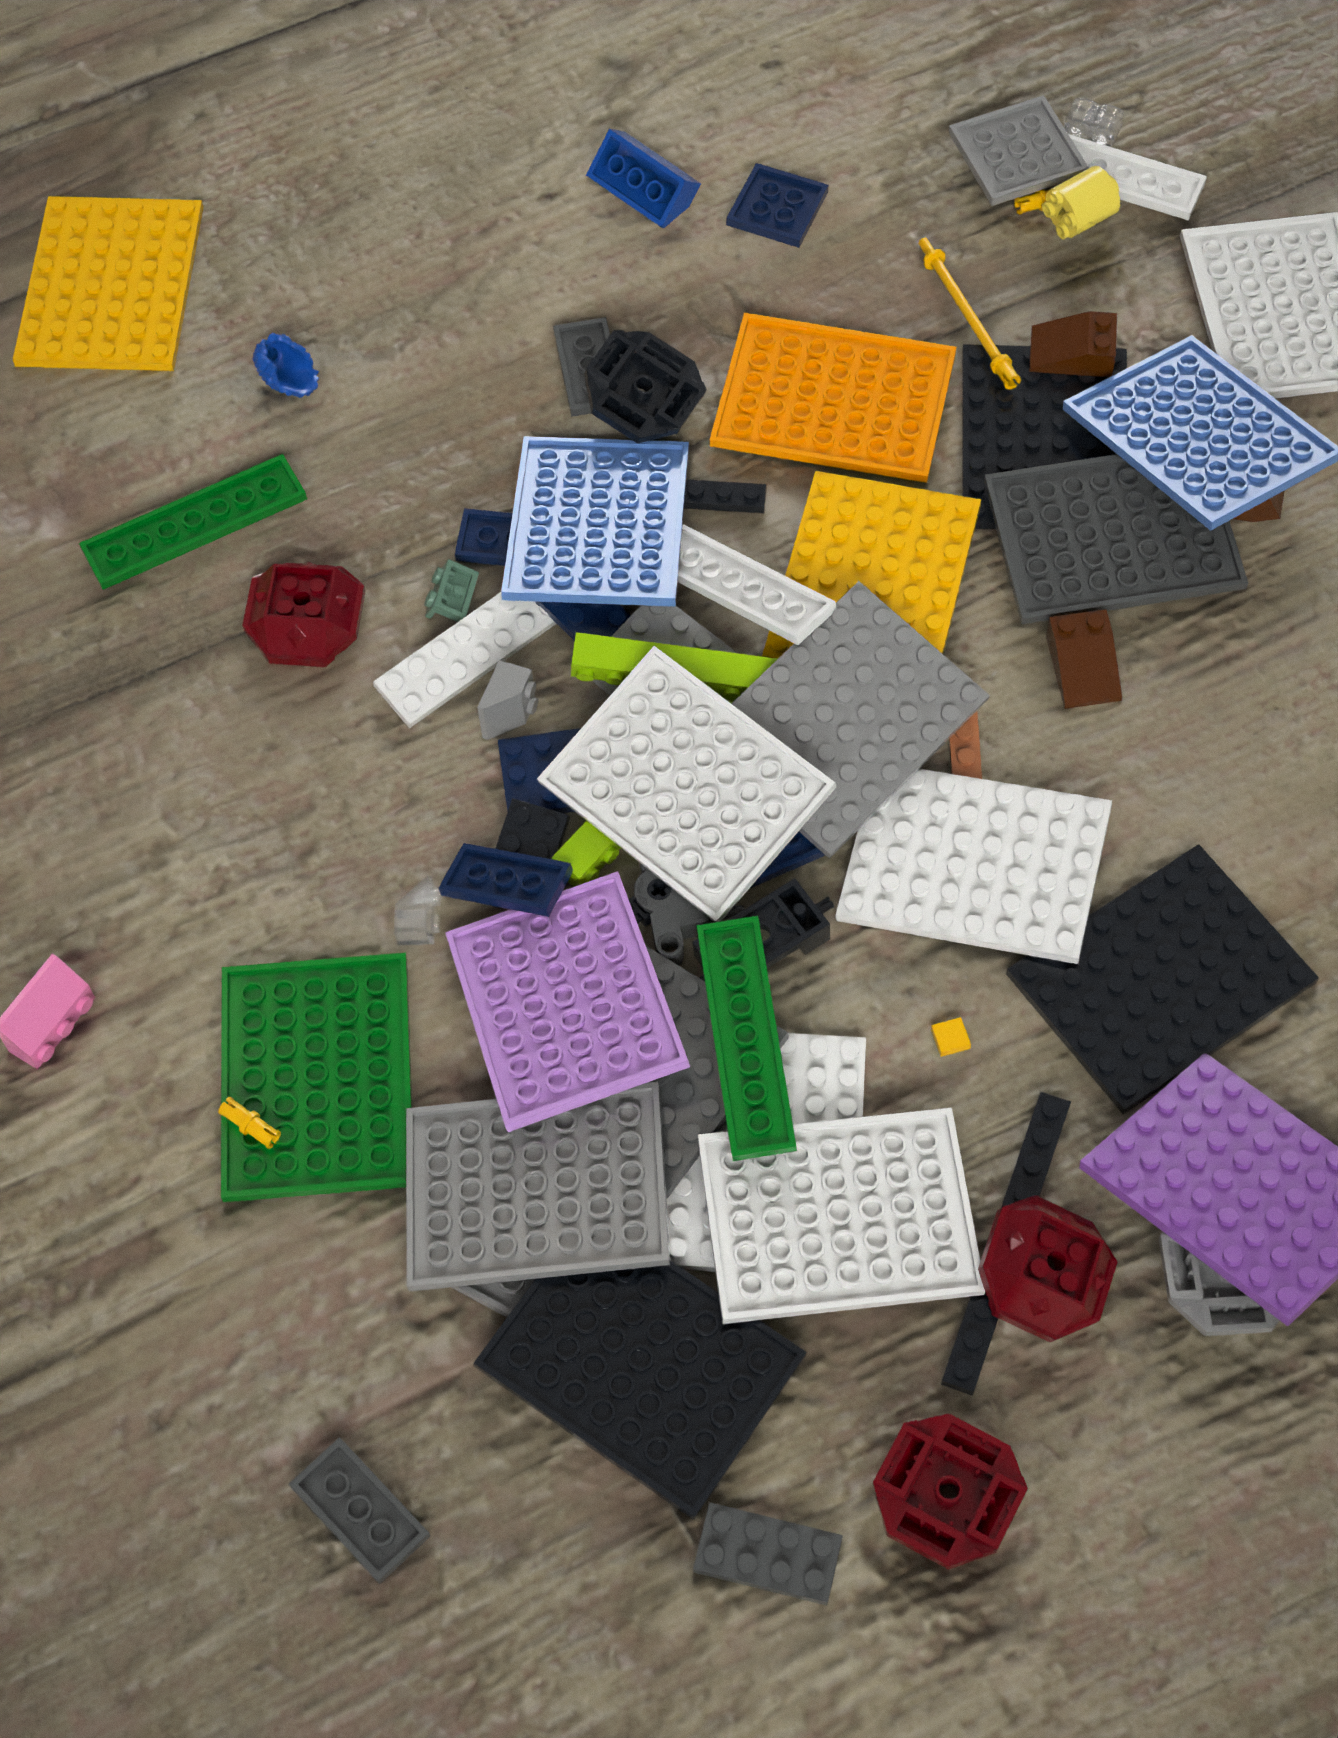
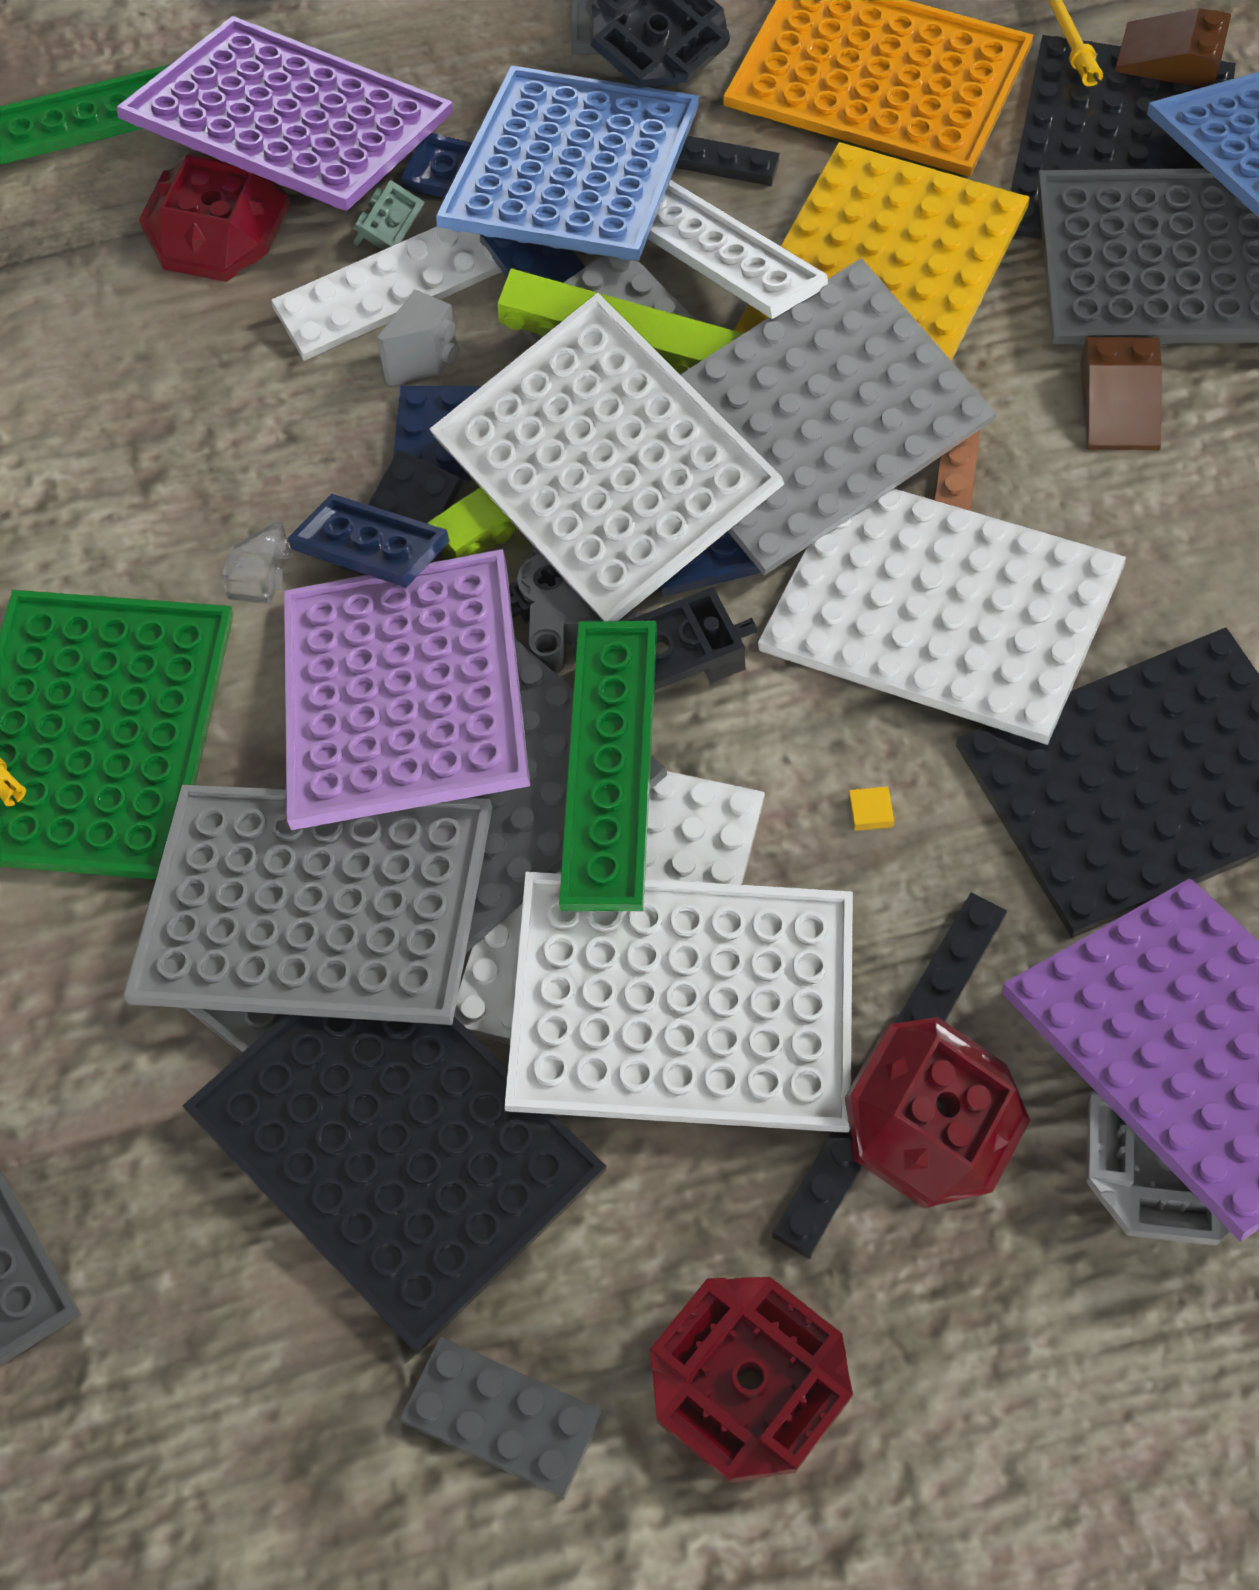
camera: 10 degrees right, 0 degrees up
none -> medium lavender plate [117,16,453,211]

